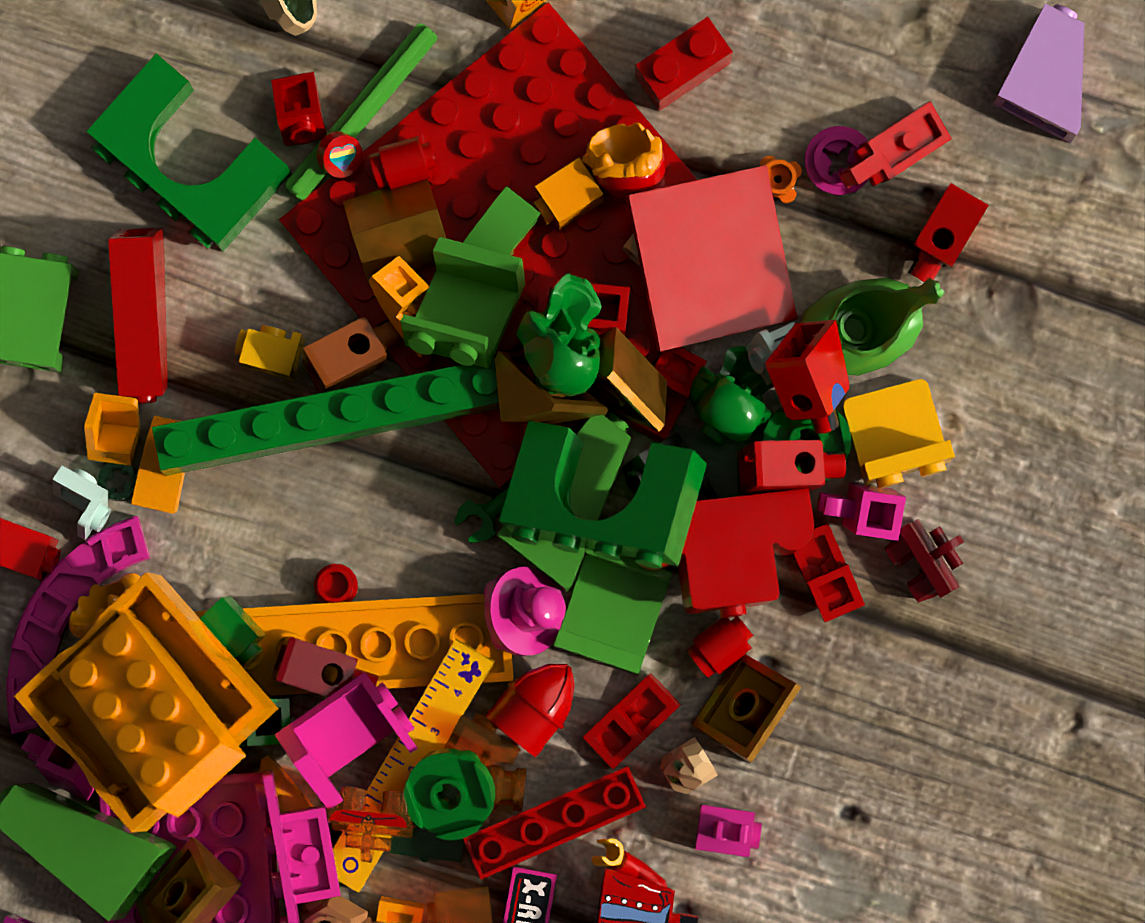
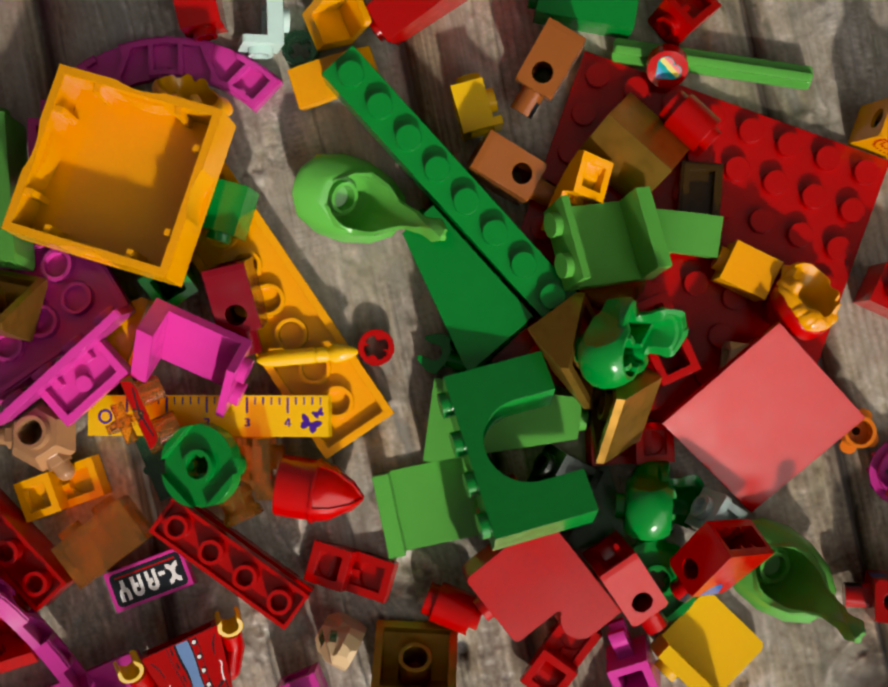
camera: 50 degrees right, 5 degrees up
light orange brick [58,612,246,818] -> none
red plate [314,564,358,603] -> none
dark pink plate [484,566,566,656] -> none
none -> yellow piece [256,344,358,367]
none -> bright green hat [292,153,448,244]
none -> red bush [358,329,394,366]
none -> green slope [402,206,535,370]
none -> dark orange torso [510,17,586,119]
none -> dark brown tile [676,161,724,216]

